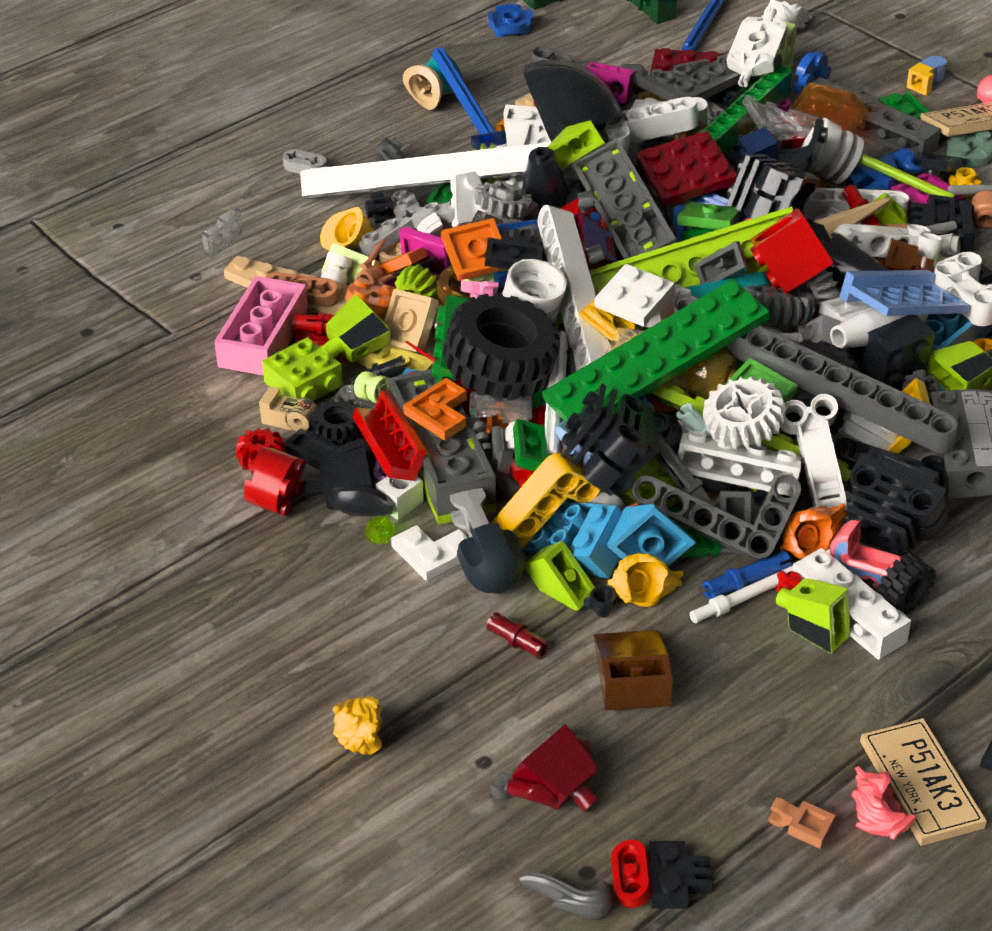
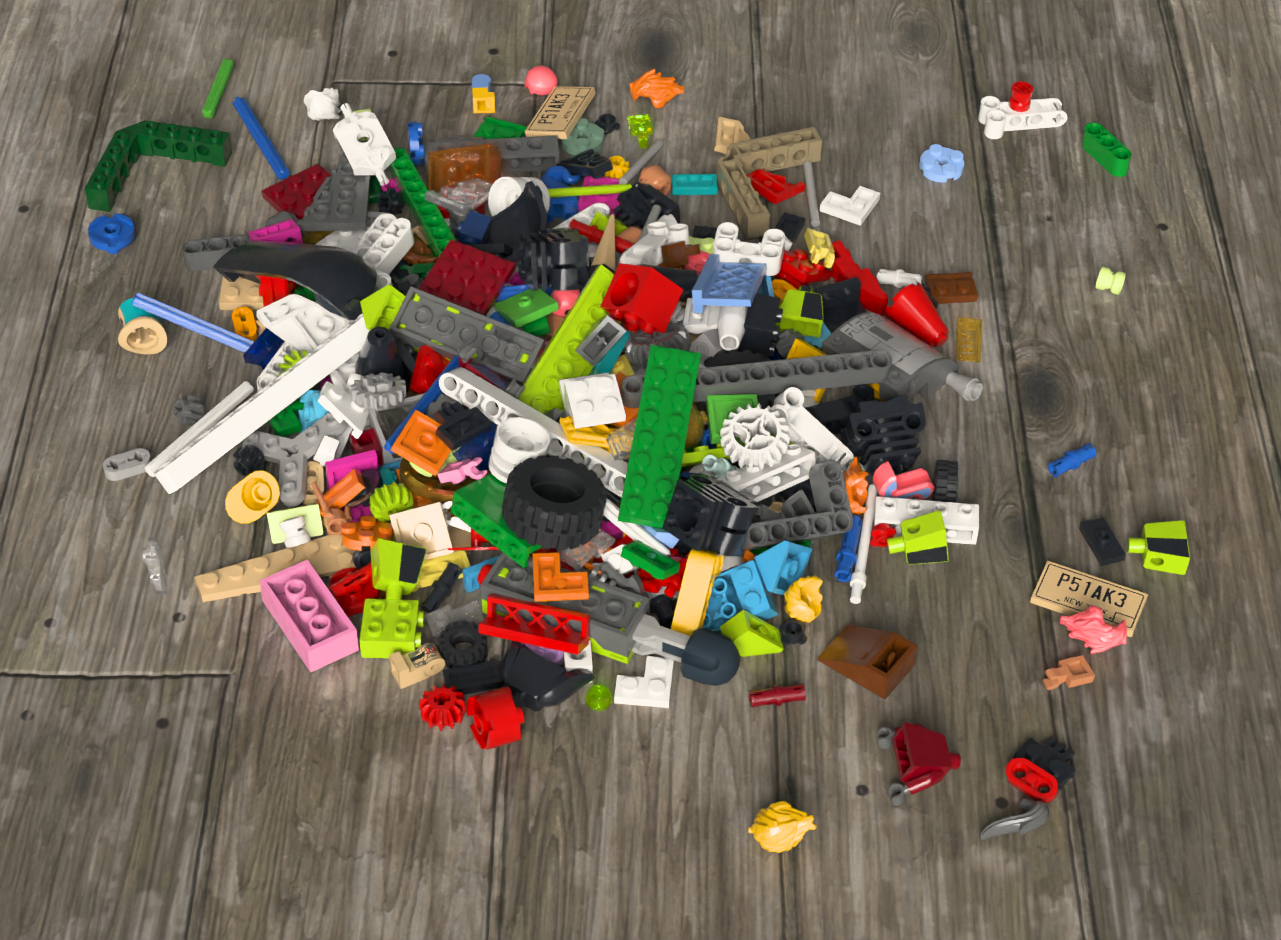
camera: 50 degrees left, 5 degrees up
nougat beam [265,272,339,306] -> none
yellowish green wheel [354,371,389,404] -> none

